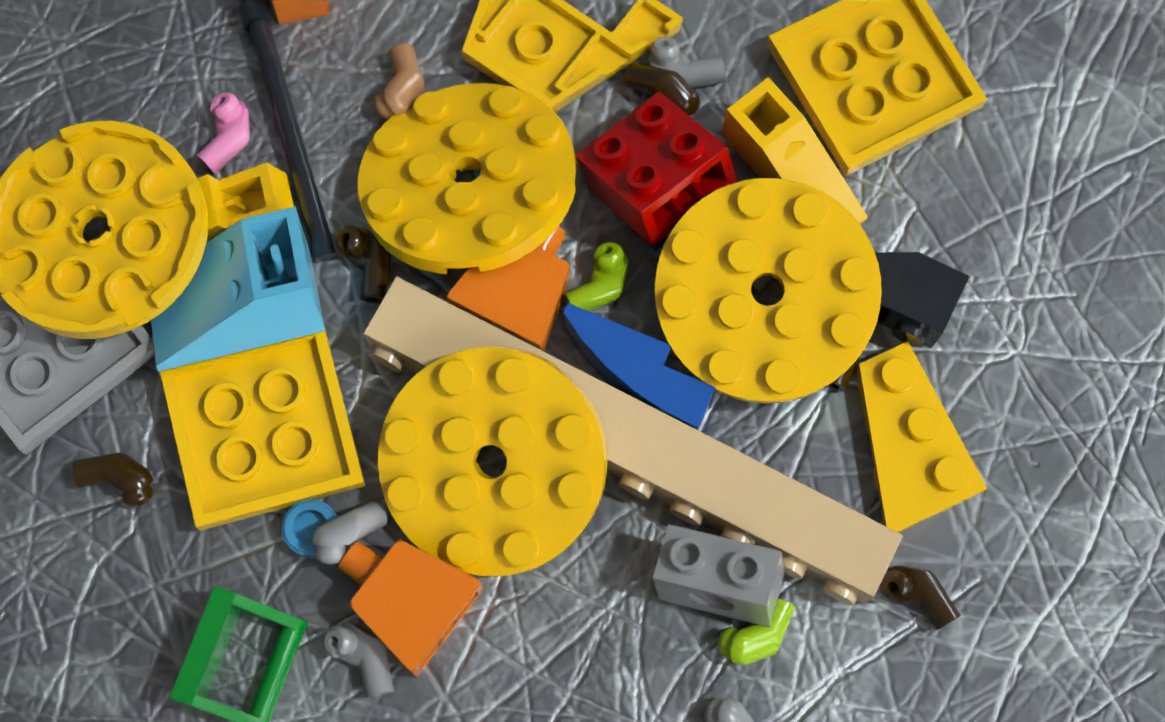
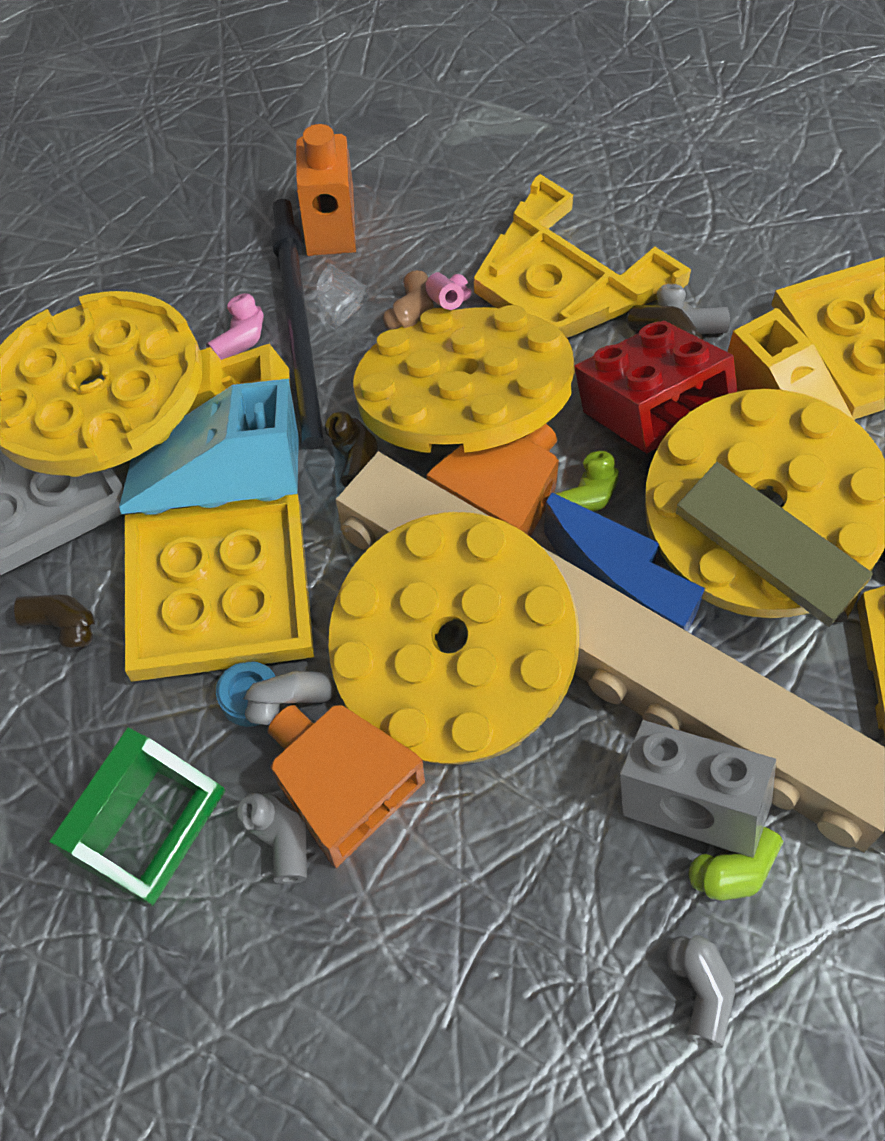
camera: 15 degrees right, 15 degrees down
none -> clear tile [317,264,369,330]
none -> bright pink arm [426,272,472,310]
none -> olive tile [676,462,873,627]

